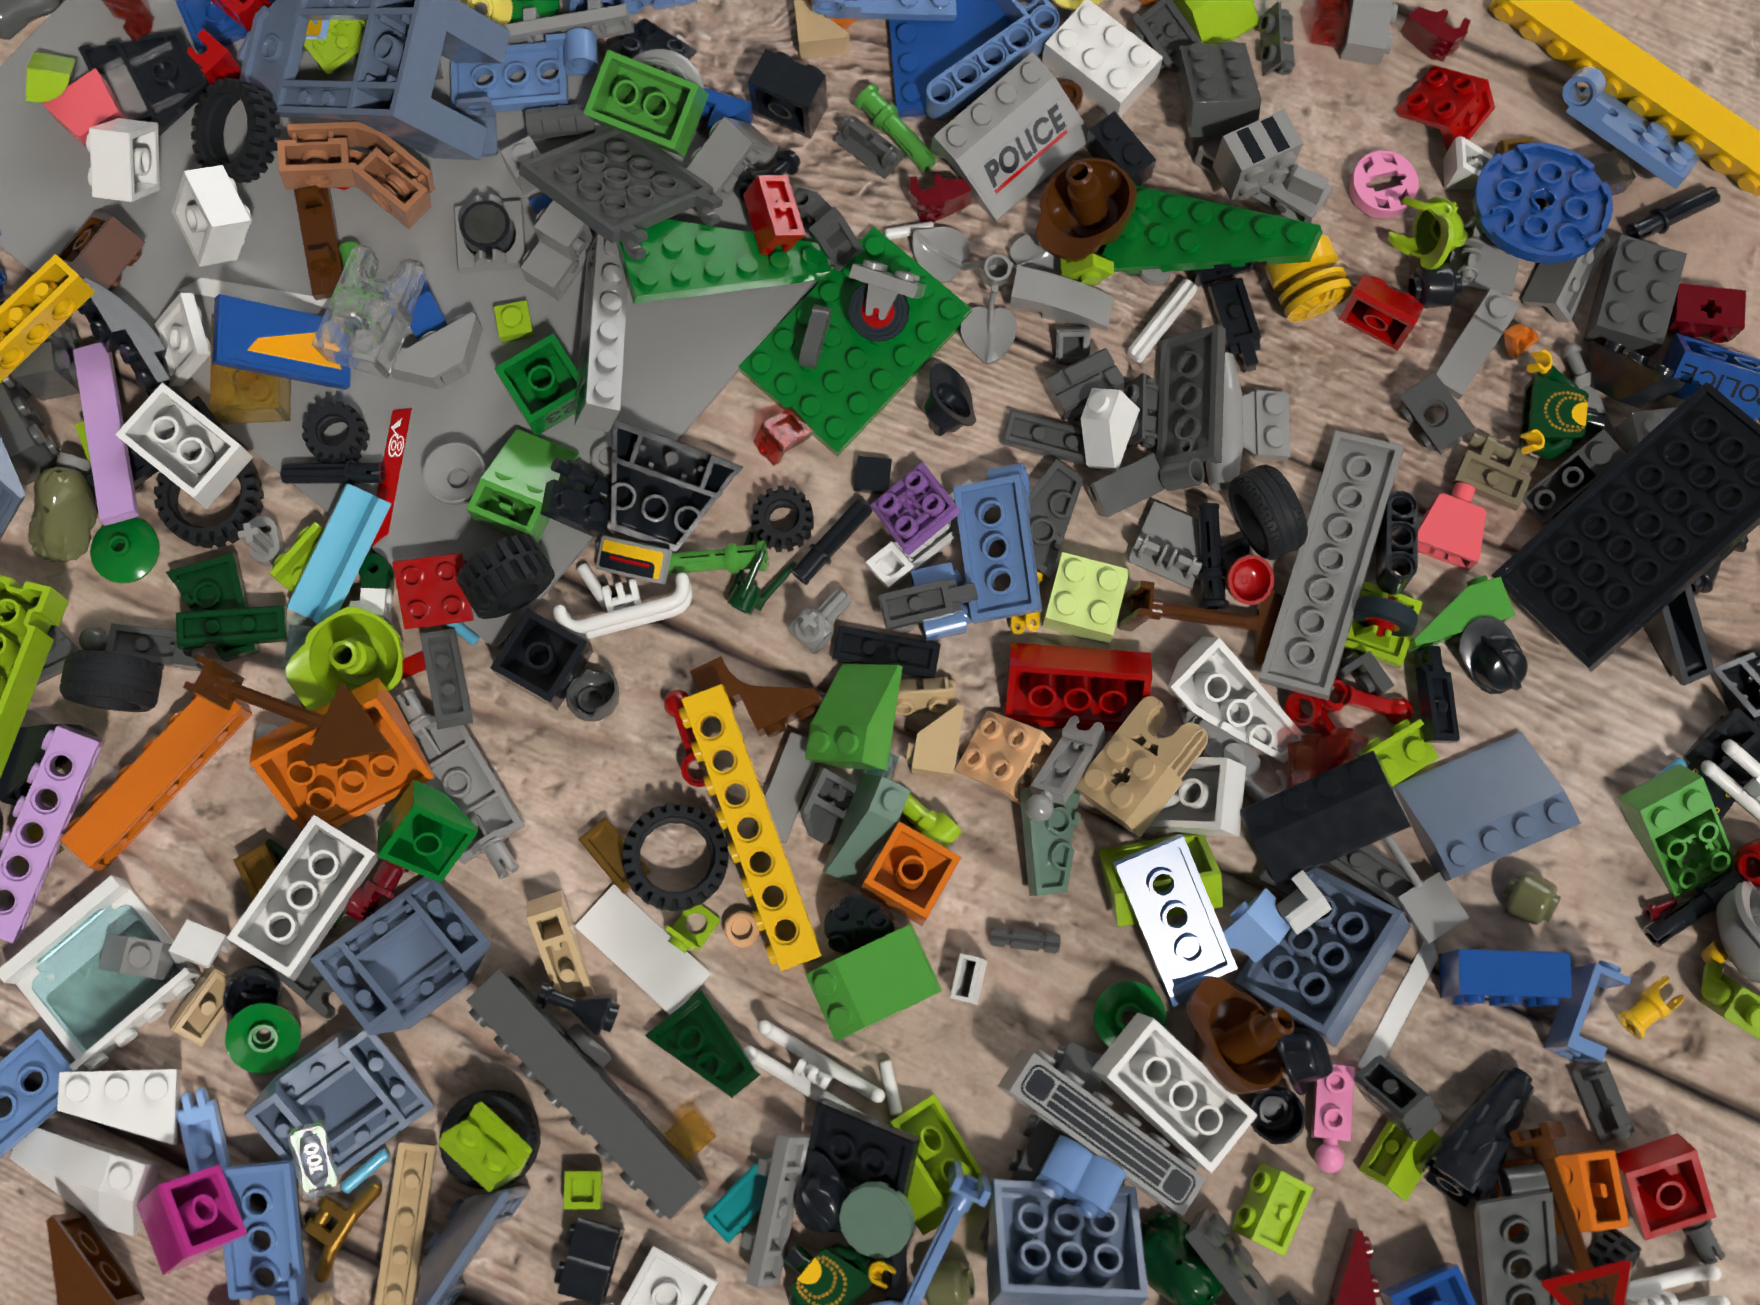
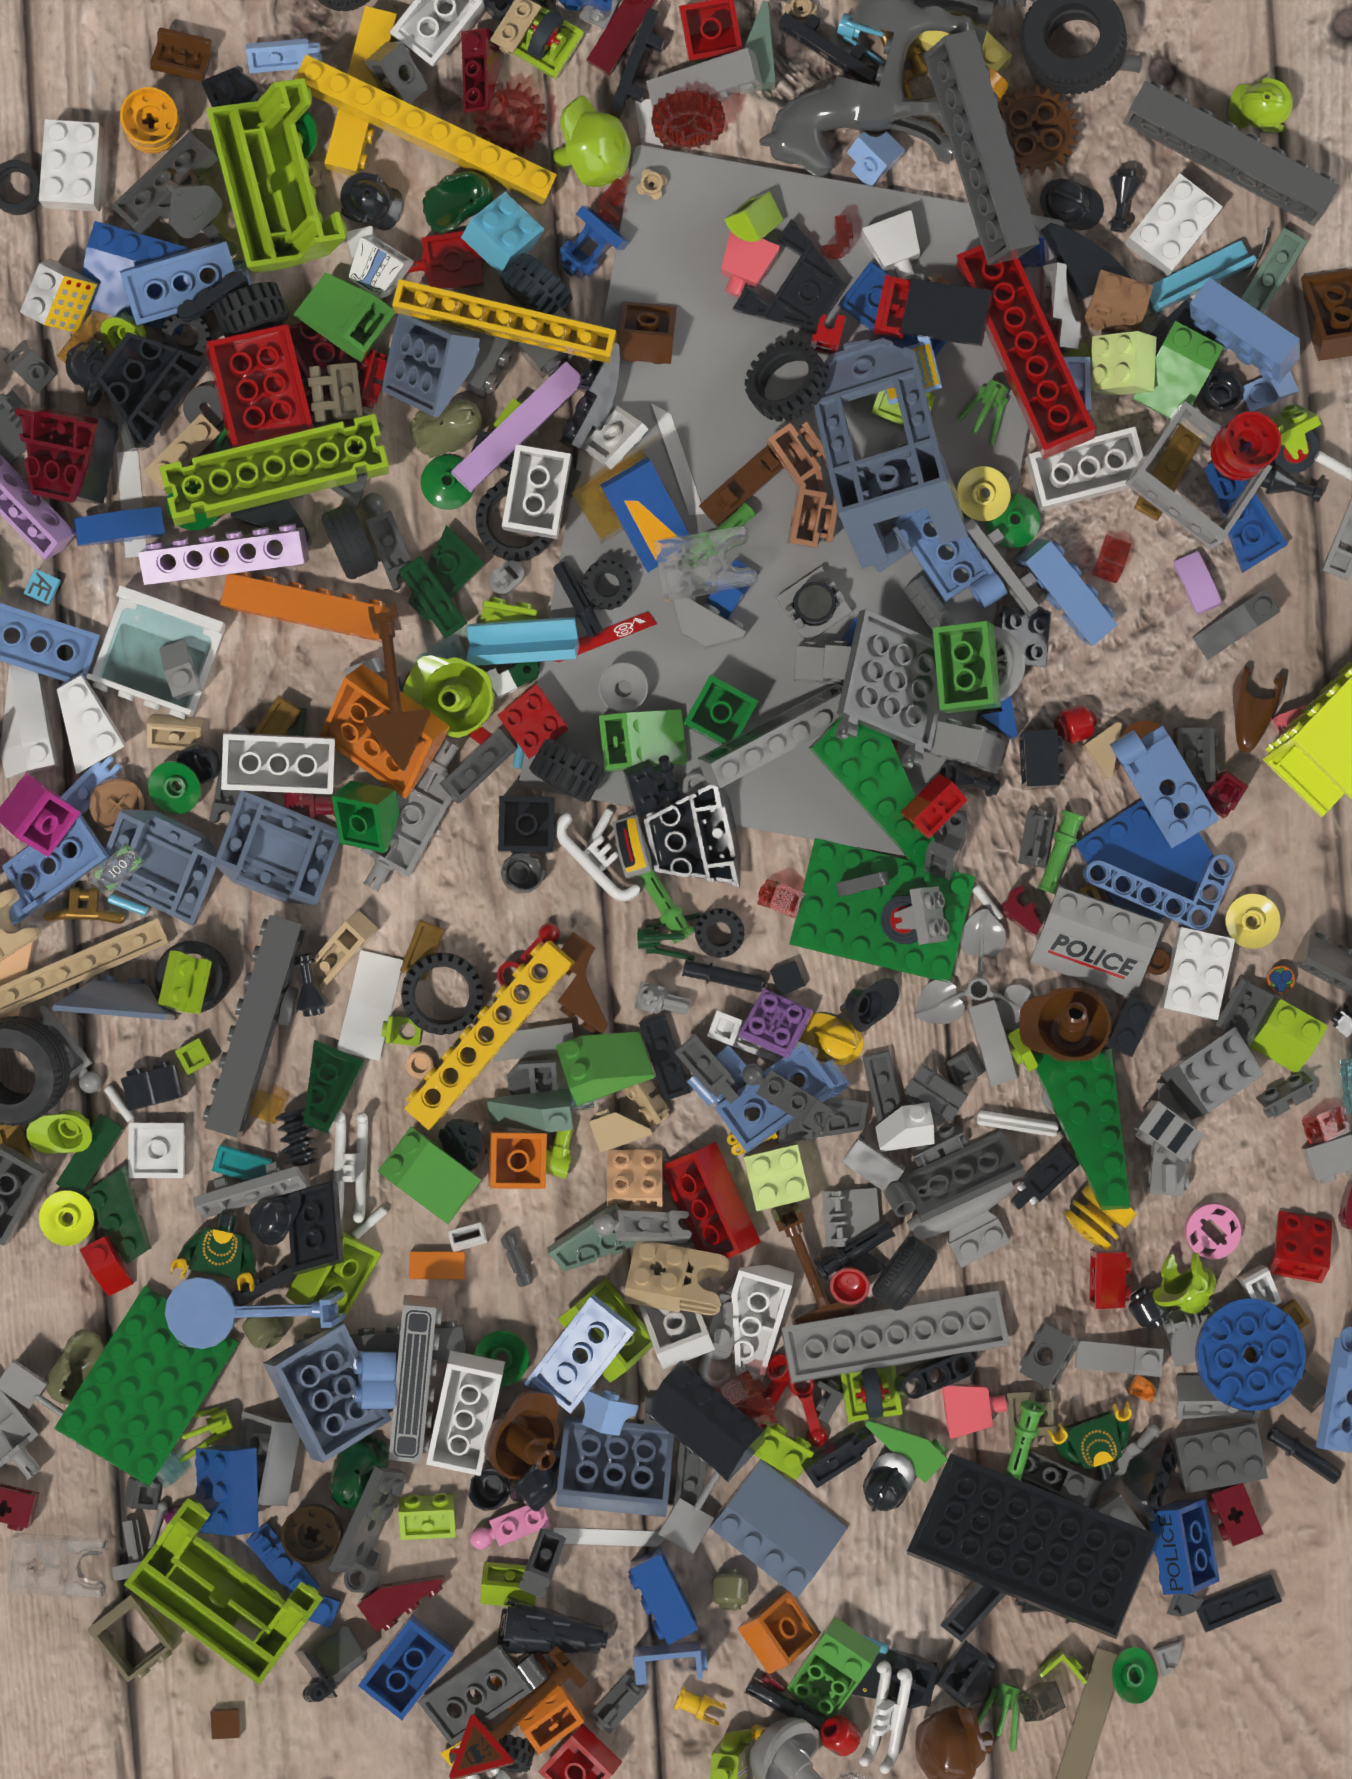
camera: 60 degrees right, 10 degrees up
light grey tile [56,452,92,475] -> none
white brick [86,118,160,202] -> none
white panel [168,919,232,968] -> none
white brick [172,165,252,267] -> none
lime plate [494,300,535,342] -> none
light grey brick [500,135,541,195] -> none
sand green tile [839,1182,915,1258] -> none
white panel [1276,870,1332,935] -> none
none -> medium nougat tile [89,777,145,832]
none -> black piece [275,1109,320,1167]
none -> orange tile [409,1251,465,1279]
none -> orange slope [737,1591,819,1674]
none -> dark grey plate [742,1064,836,1134]
none -> yellow piece [800,1013,864,1065]
none -> bright green pin [1005,1400,1045,1481]
none -> red head [1054,705,1097,744]

